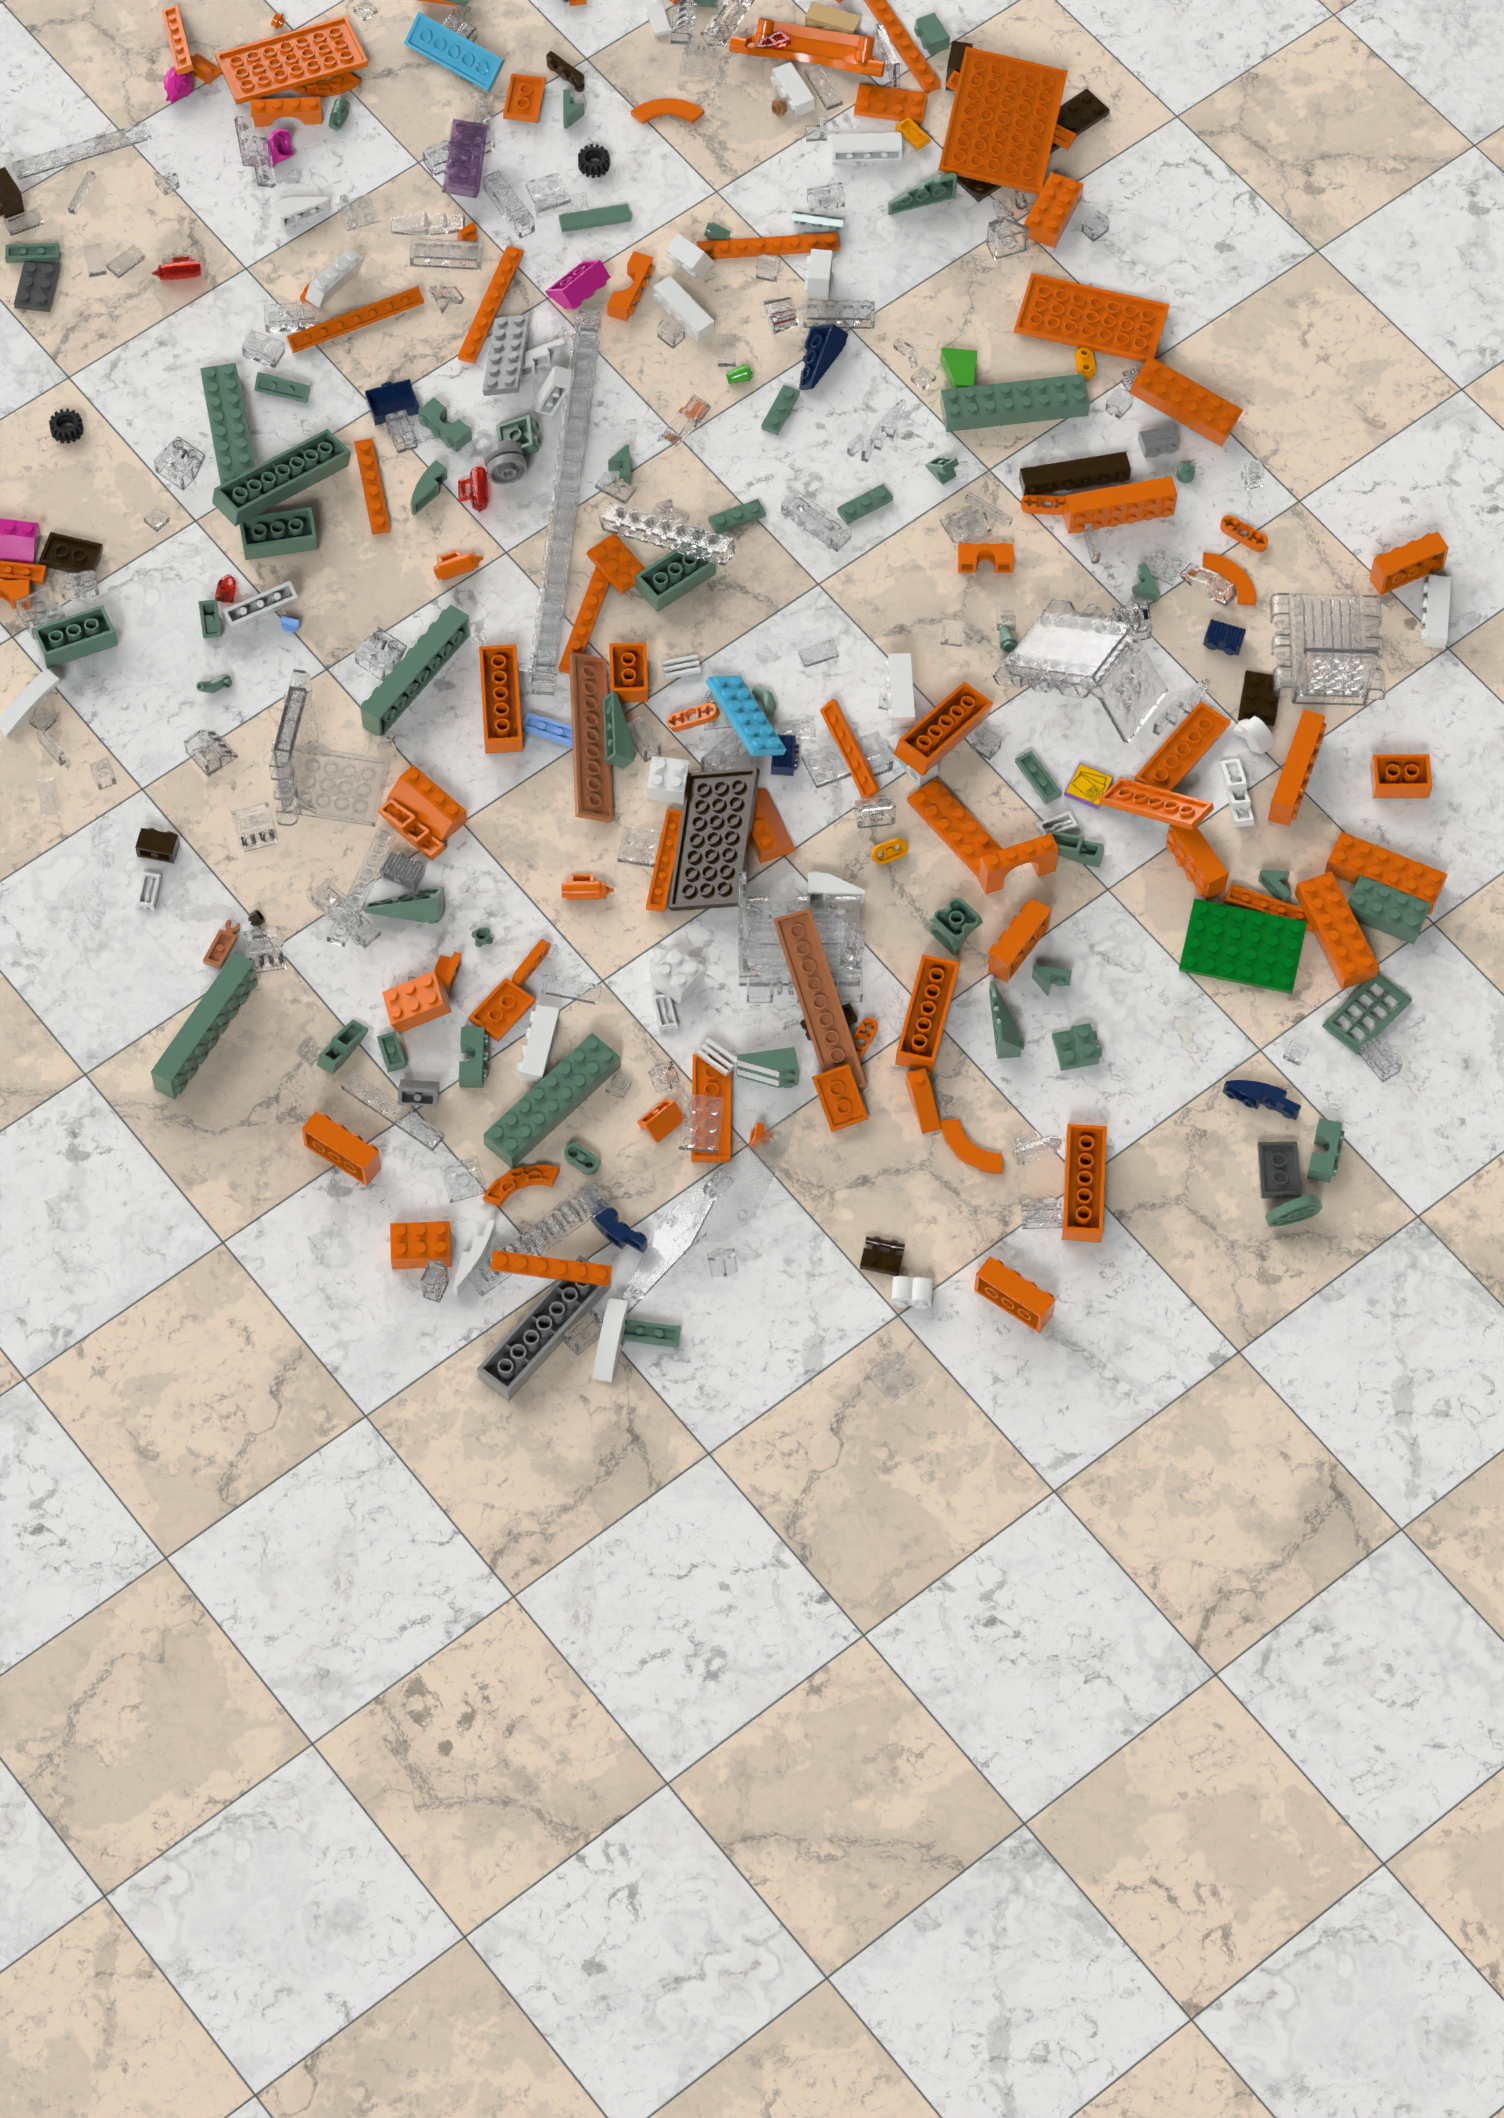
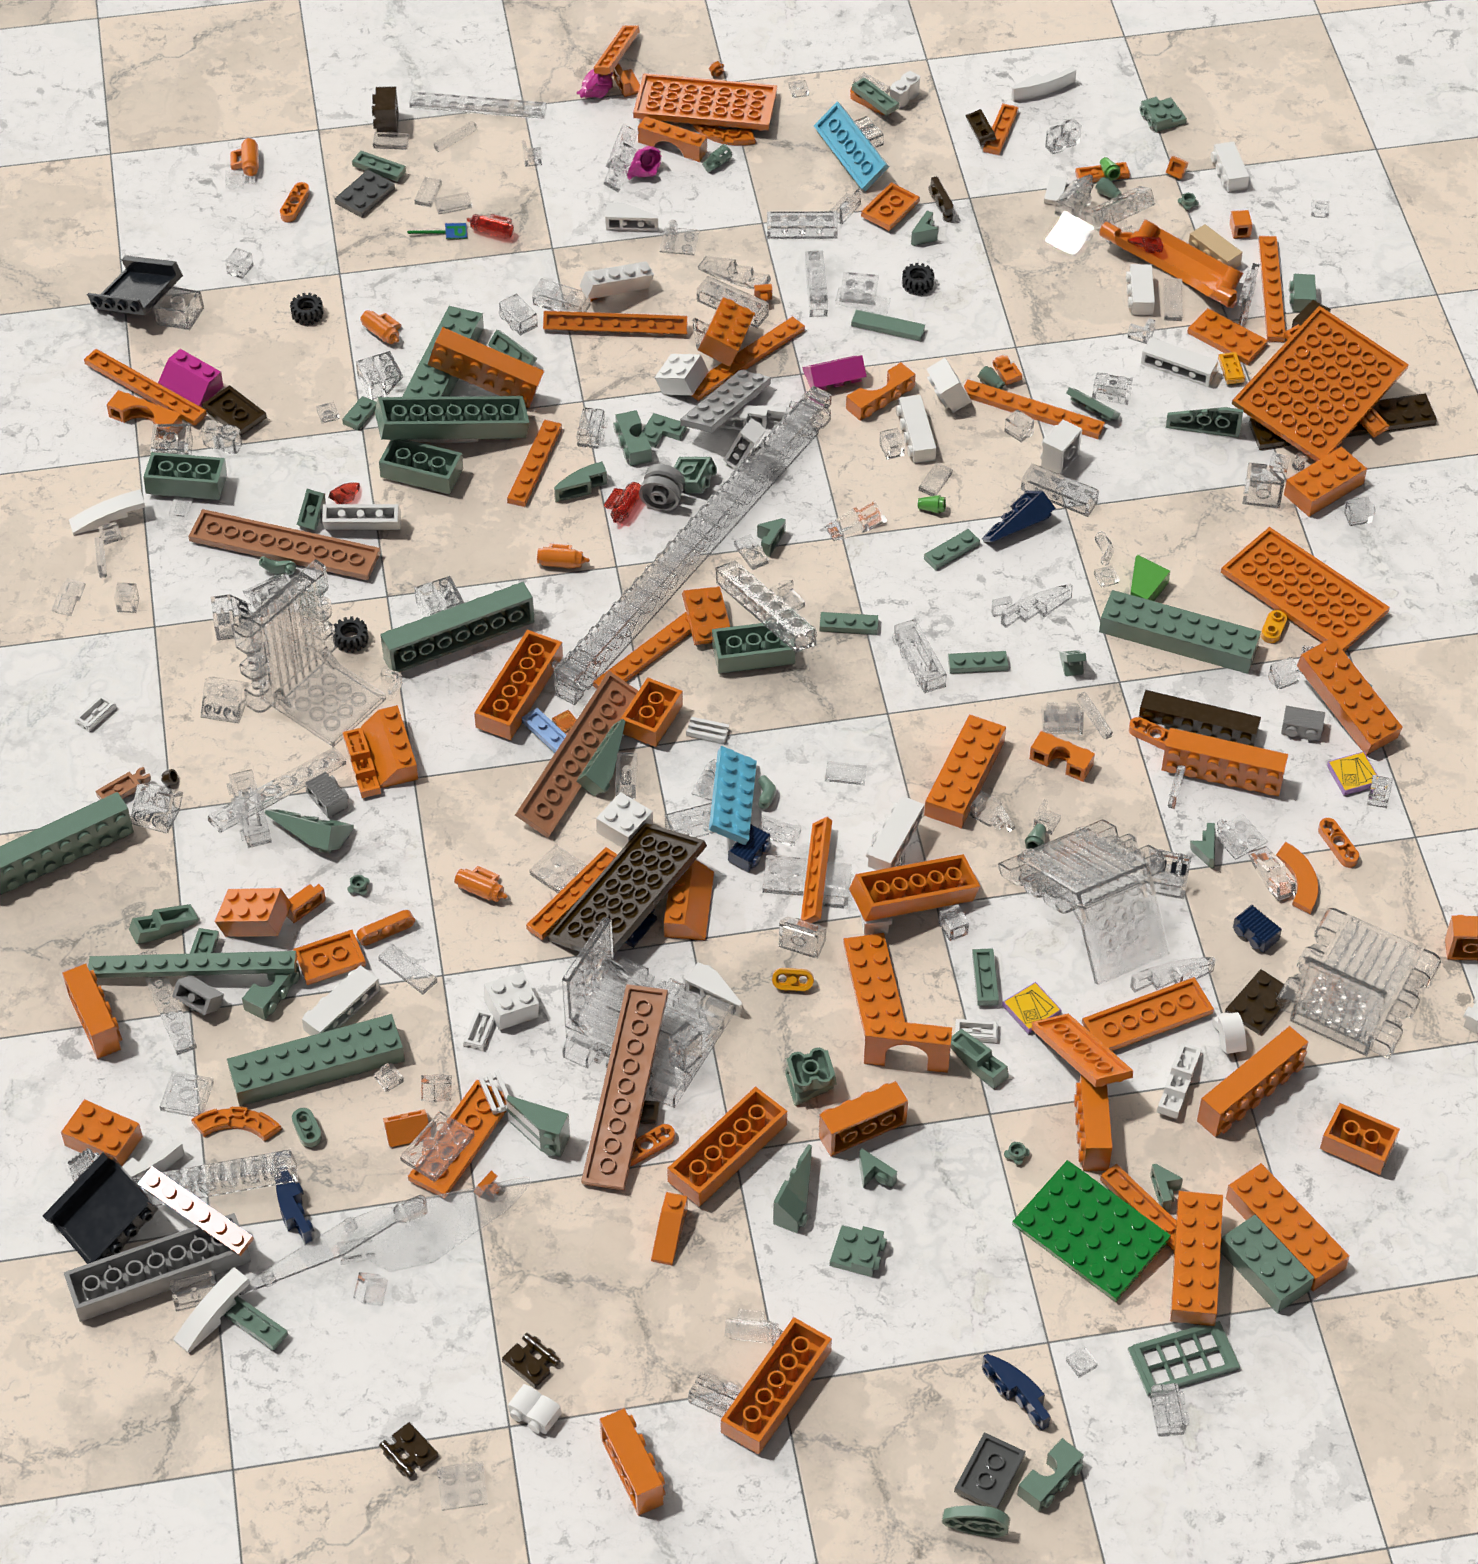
camera: 30 degrees right, 10 degrees down
dark brown brick [135,828,180,863] -> none
light blue plate [280,615,300,633] -> none
dark blue container [365,379,420,426] -> none
clear purple brick [442,119,488,198] -> none
orange tile [631,98,704,124] -> none
orange beam [666,703,720,732] -> none
clear torso [763,297,807,335] -> none
medium nougat plate [771,99,787,117] -> none
orange plate [812,1064,868,1132] -> none
orange tile [940,1120,1003,1174] -> none
sand green piece [1176,463,1195,483] -> none
none -> black panel [42,1152,159,1264]
none -> sand green plate [88,951,297,978]
none -> nougat plate [188,509,381,580]
none -> clear slope [243,574,295,618]
none -> black tyre [332,616,369,653]
none -> sand green plate [342,396,377,430]
none -> orange piece [360,310,401,344]
none -> dark brown plate [379,1422,439,1478]
none -> piece [407,223,467,239]
none -> orange brick [428,327,544,408]
none -> clear orange tile [552,709,577,734]
none -> sand green plate [639,413,687,448]
none -> white brick [655,354,709,395]
none -> orange brick [698,297,755,367]
none -> orange brick [924,714,1006,829]
none -> orange plate [993,355,1022,385]
none -> sand green plate [1004,1142,1030,1165]
none -> yellow tile [1327,751,1381,796]

